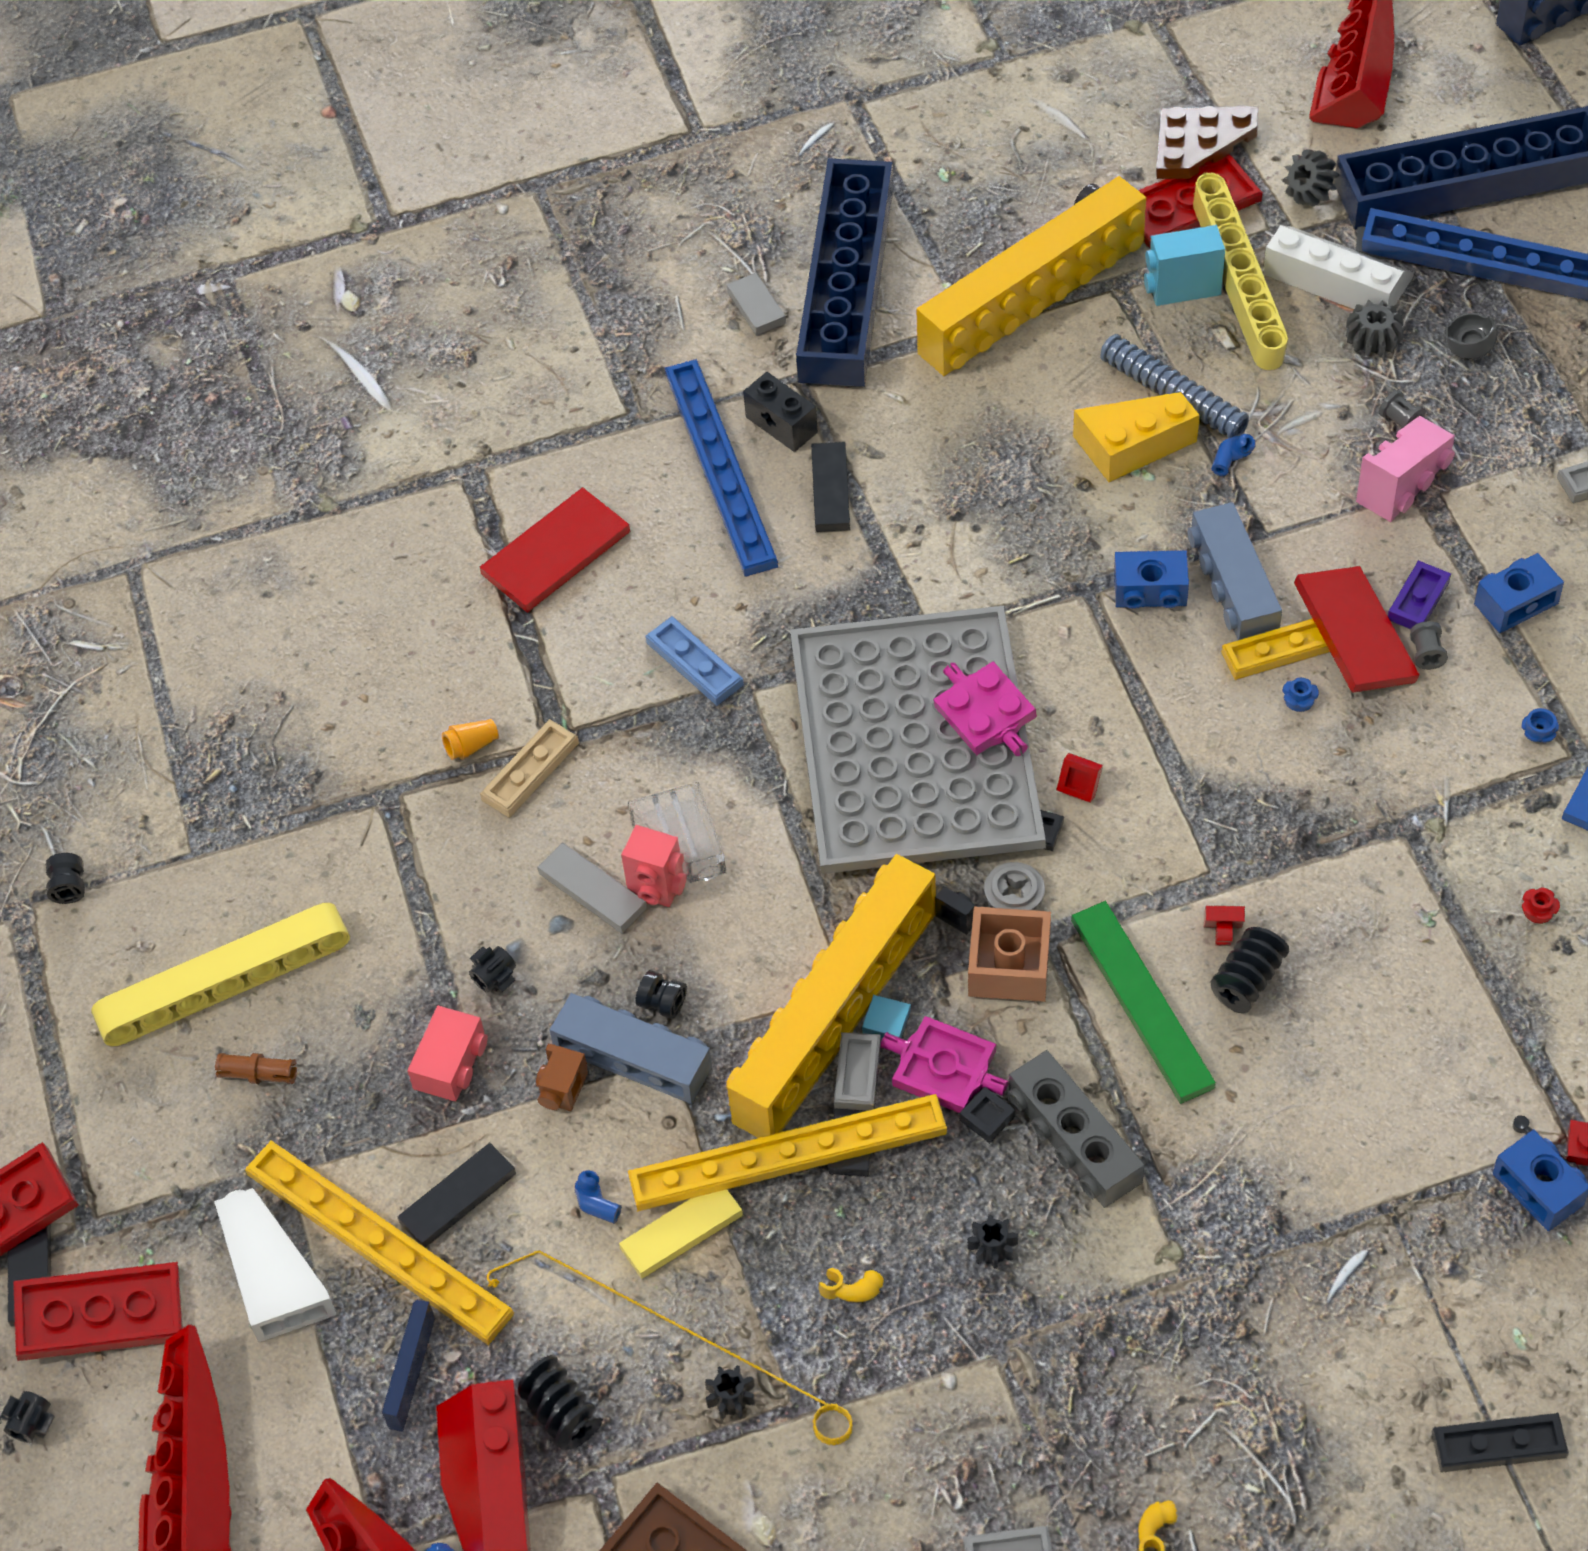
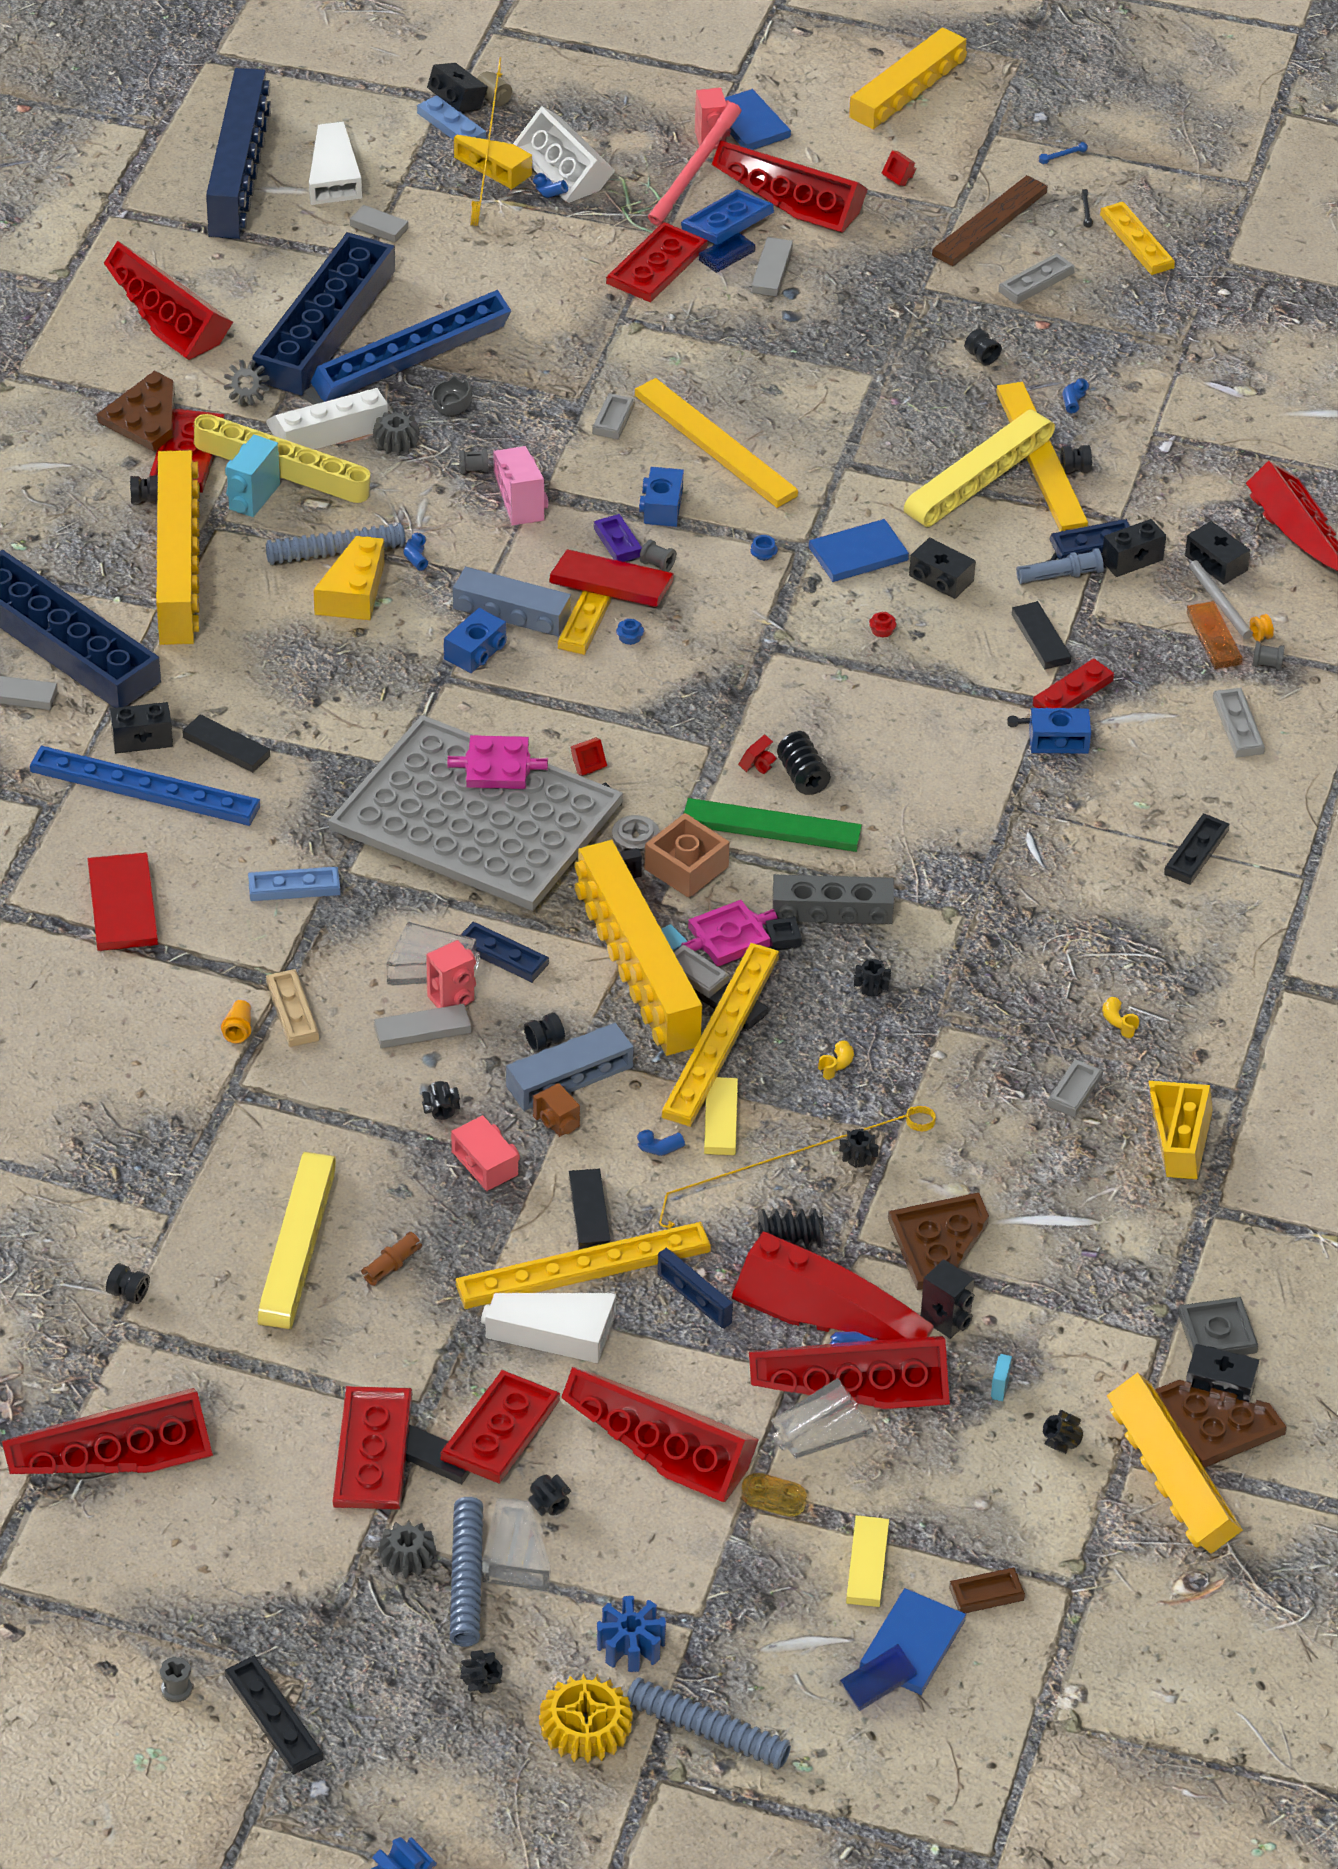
camera: 60 degrees left, 10 degrees down
none -> dark blue tile [456,921,549,983]

